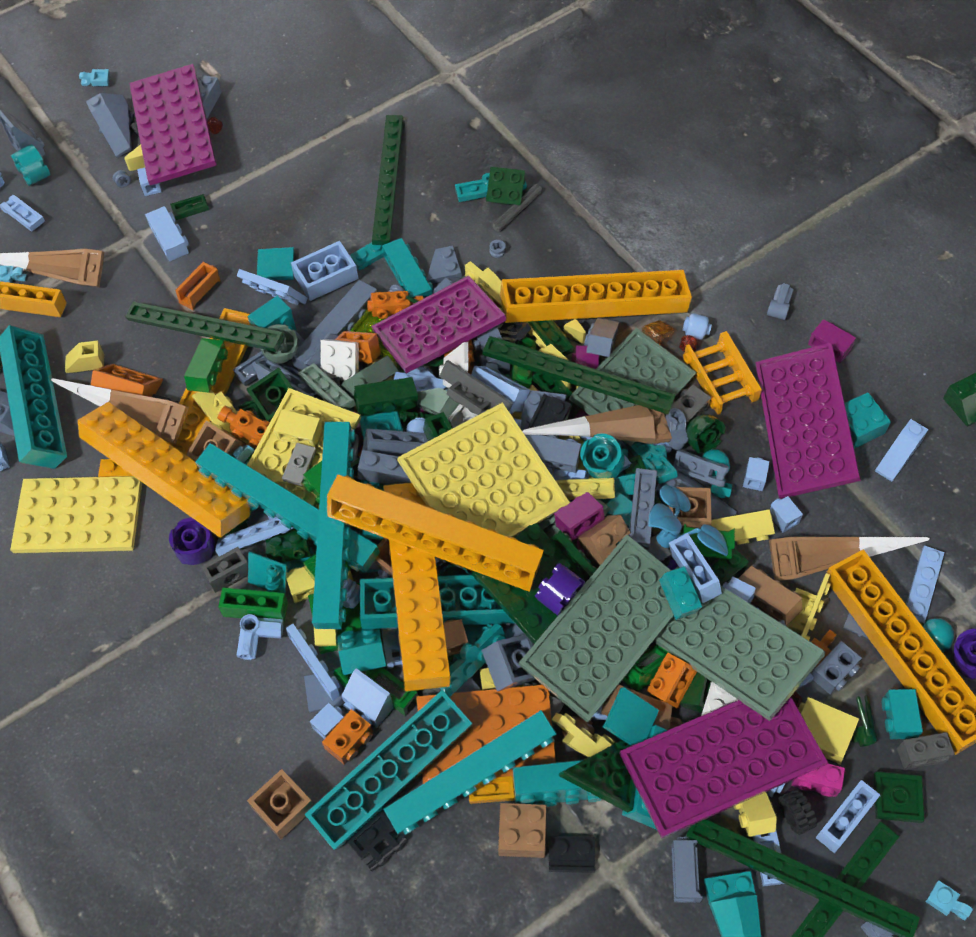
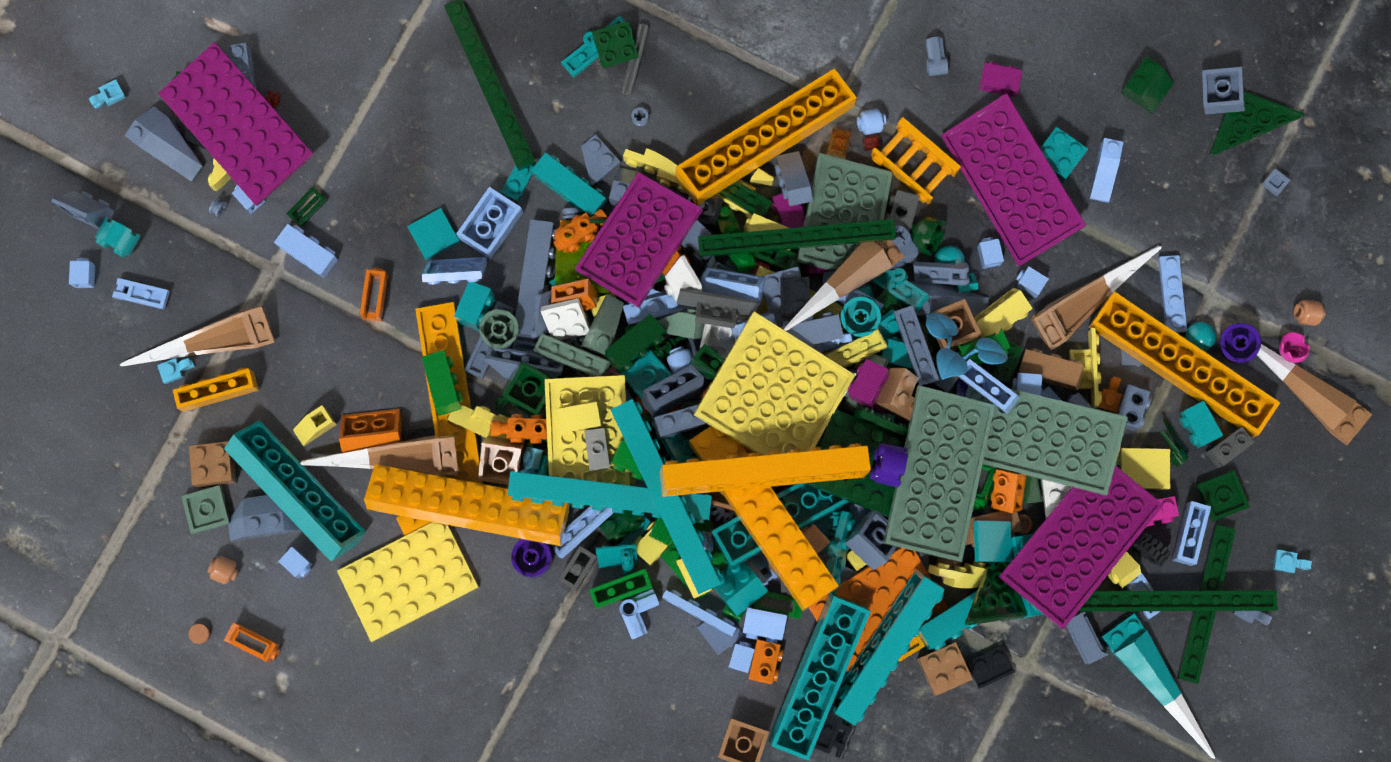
camera: 25 degrees left, 20 degrees up
dark green plate [125,302,285,352] -> none
teal brick [659,566,702,620] -> none

